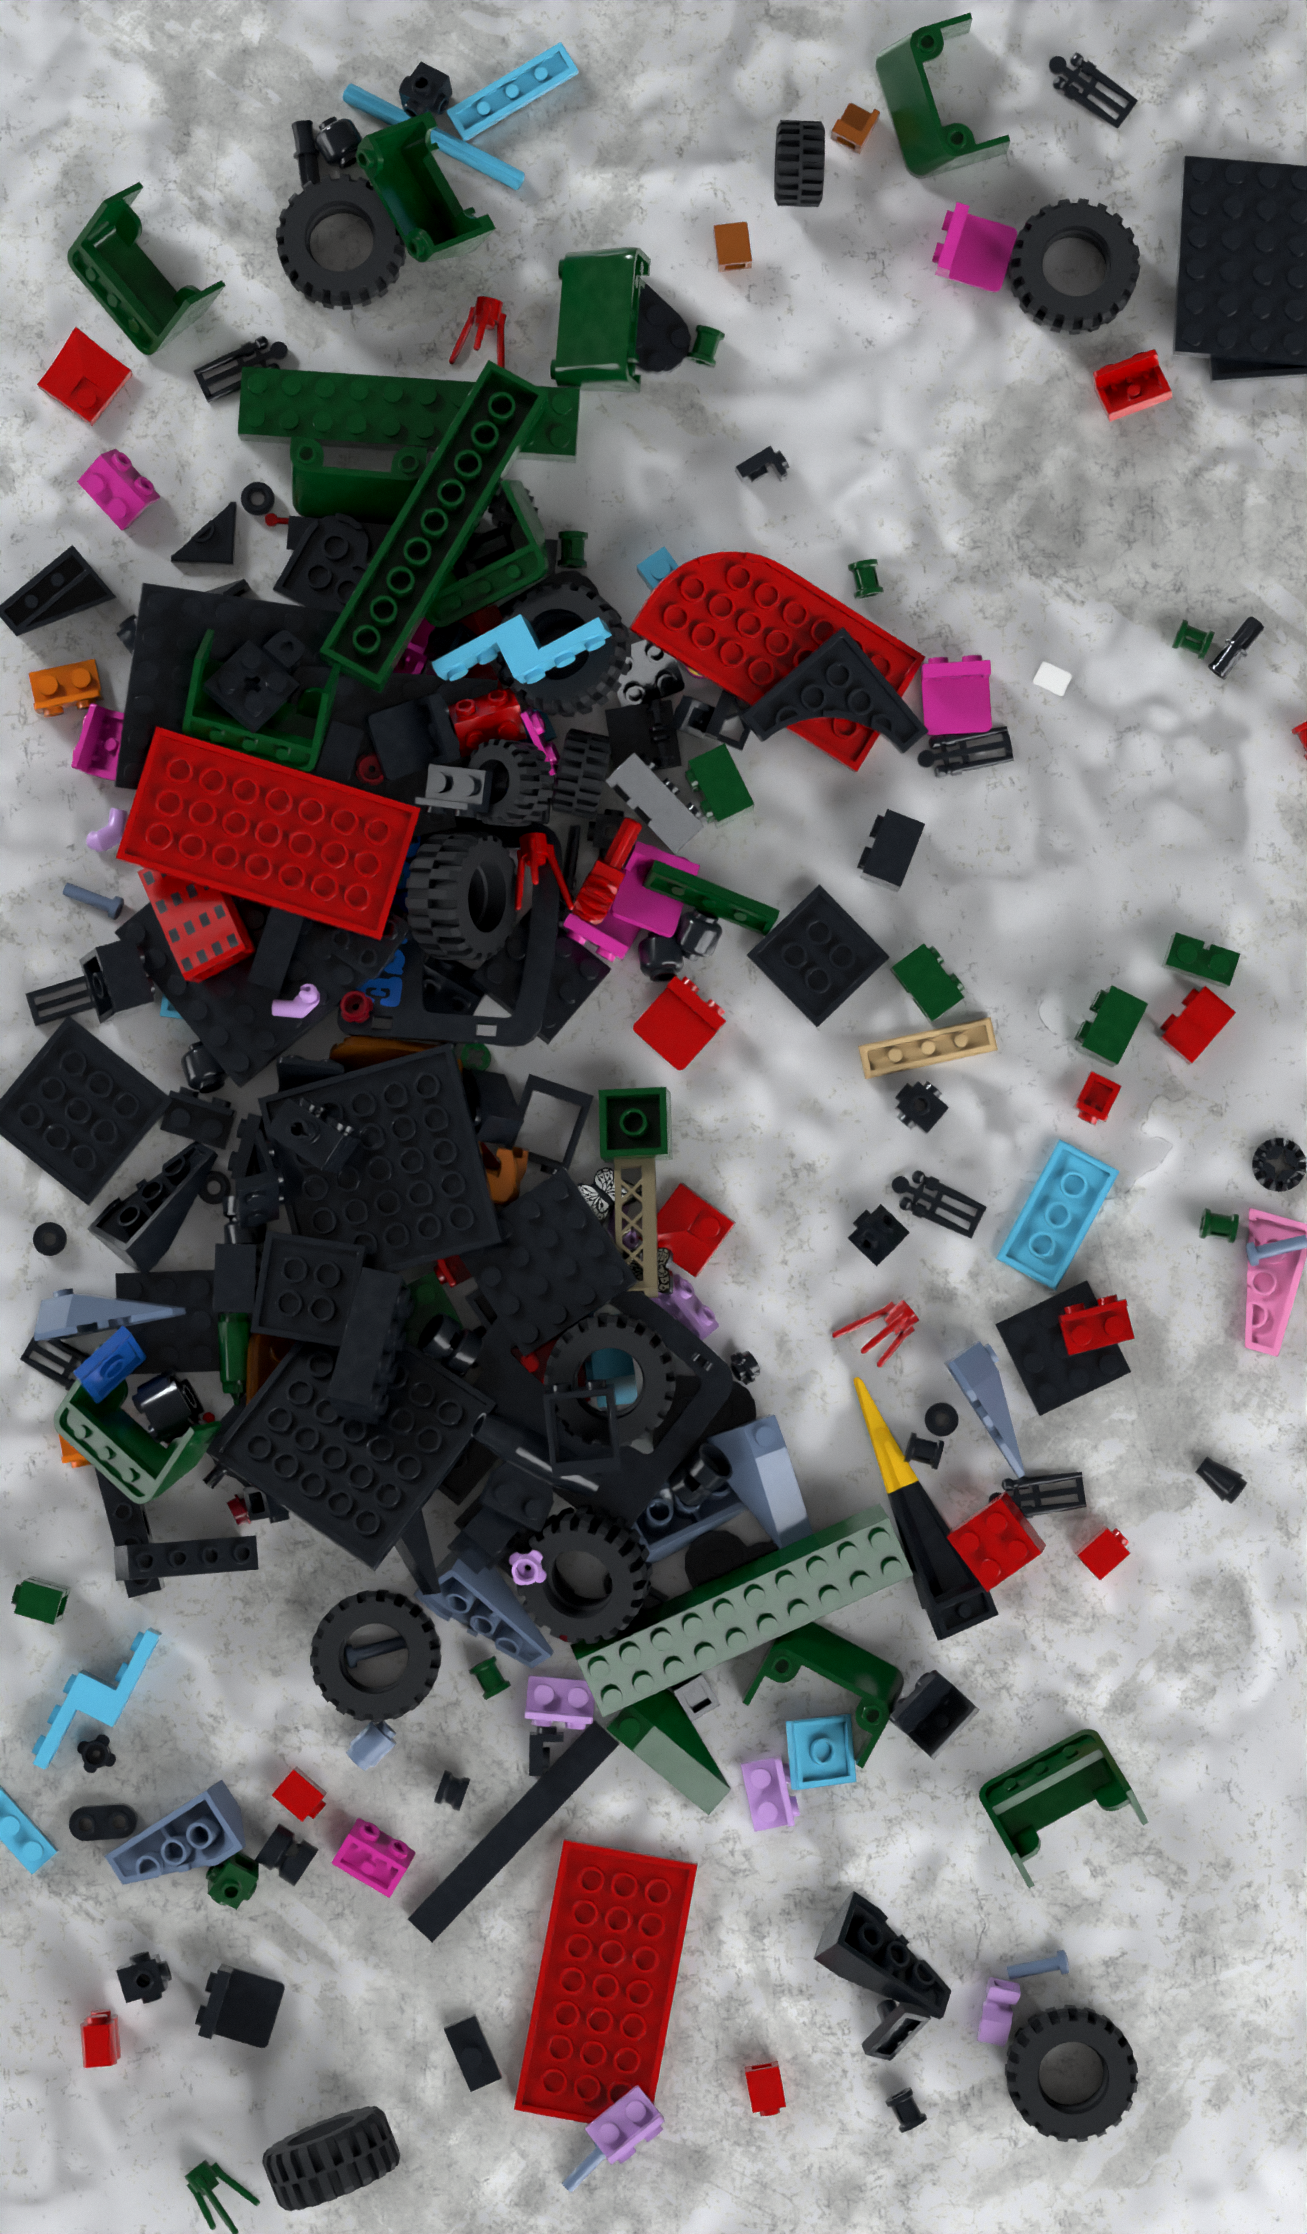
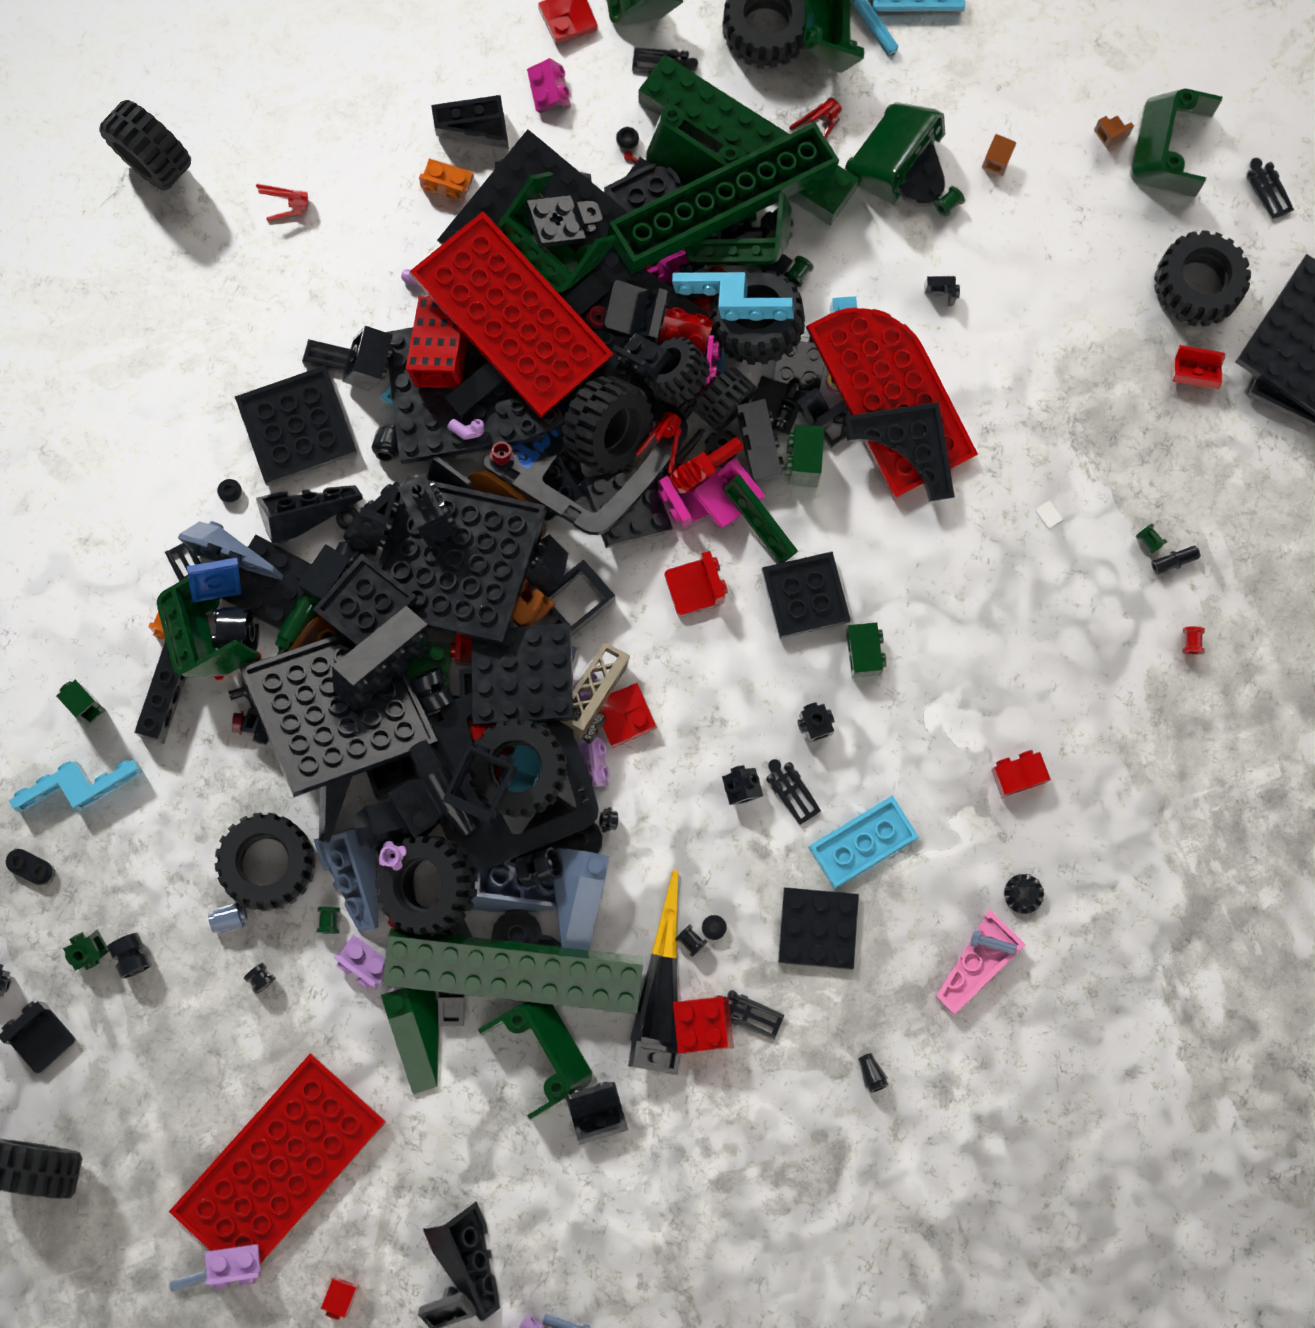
camera: 25 degrees right, 10 degrees down
sand blue piece [63,883,124,920] -> none
dark pink bracket [71,703,124,782] -> none
black plate [77,1734,116,1773] -> none
sand blue wedge [104,1780,246,1885] -> none
black brick [113,1535,259,1581] -> none
black bracket [160,1086,238,1150] -> none
black tile [171,502,237,566] -> none
red brick [272,1766,327,1822] -> none
dark pink bracket [331,1818,416,1898] -> none
sand blue piece [344,1636,406,1669] -> none
black tile [408,1720,620,1943] -> none
black tile [444,2014,502,2092] -> none
dark green bush [460,1044,491,1071] -> none
black bracket [529,1726,564,1776] -> none
animal [577,1167,642,1224] -> none
dark green brick [598,1087,673,1163] -> none
black head [638,931,684,982] -> none
black head [674,908,722,961] -> none
lavender bracket [741,1755,800,1832] -> none
black tyre [774,120,825,207] -> none
medium azure tile [786,1713,857,1790] -> none
red plant [832,1300,919,1368] -> none
dark green bush [848,559,884,599] -> none
black brick [857,809,925,892] -> none
tan tile [858,1017,998,1079] -> none
black piece [917,726,1014,778] -> none
dark pink bracket [920,655,992,736] -> none
dark pink bracket [932,202,1017,293] -> none
sand blue wedge [944,1341,1025,1478] -> none
dark green windscreen [979,1729,1149,1888] -> none
red bracket [1058,1294,1135,1355] -> none
red bracket [1073,1071,1122,1125] -> none
dark green brick [1074,985,1148,1068] -> none
red brick [1075,1526,1131,1581] -> none
dark green piece [1161,932,1240,988] -> none
dark green bush [1199,1208,1239,1243] -> none

